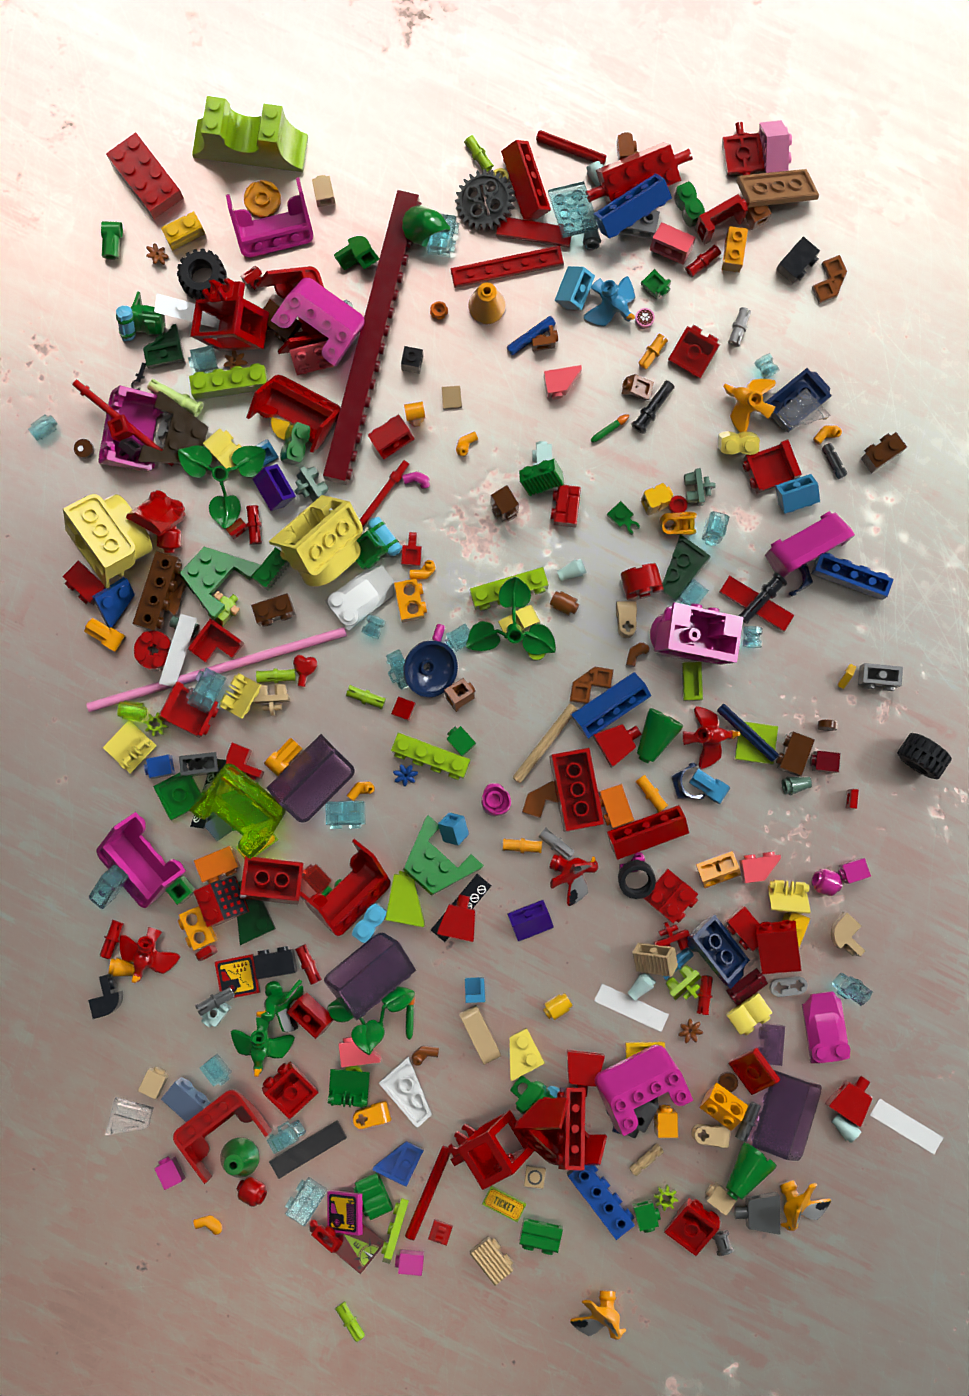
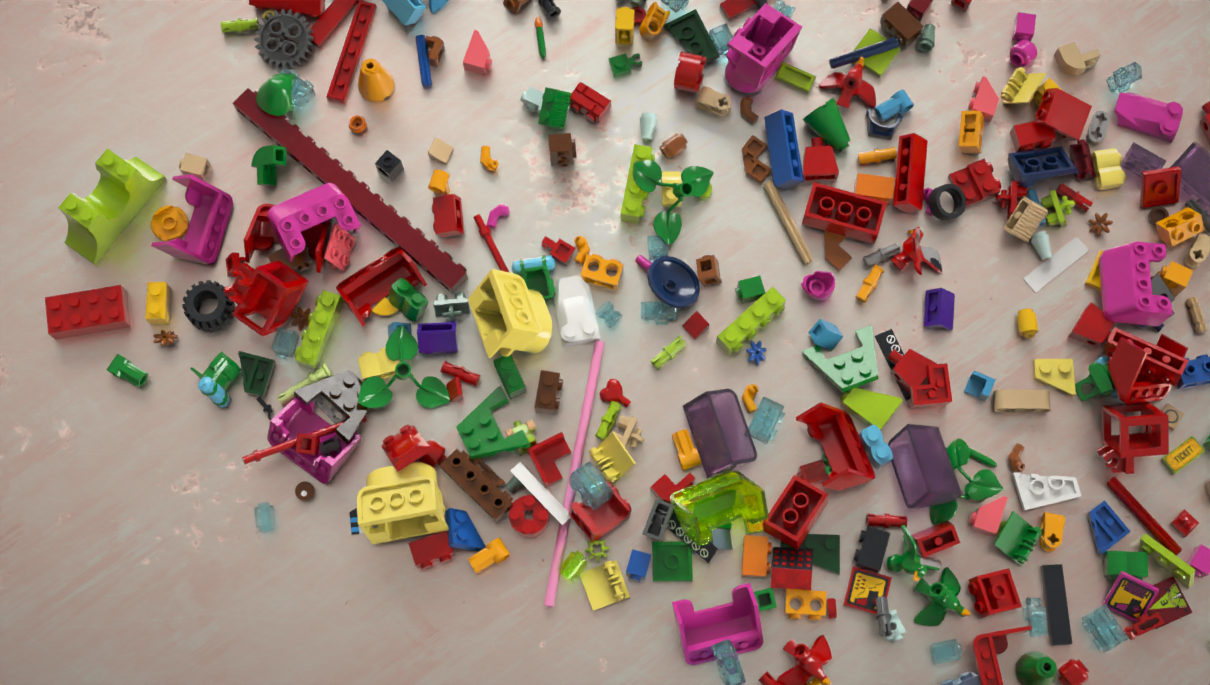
camera: 60 degrees left, 10 degrees down
white sticker [154,294,220,329] -> none
none -> red panel [909,363,953,408]

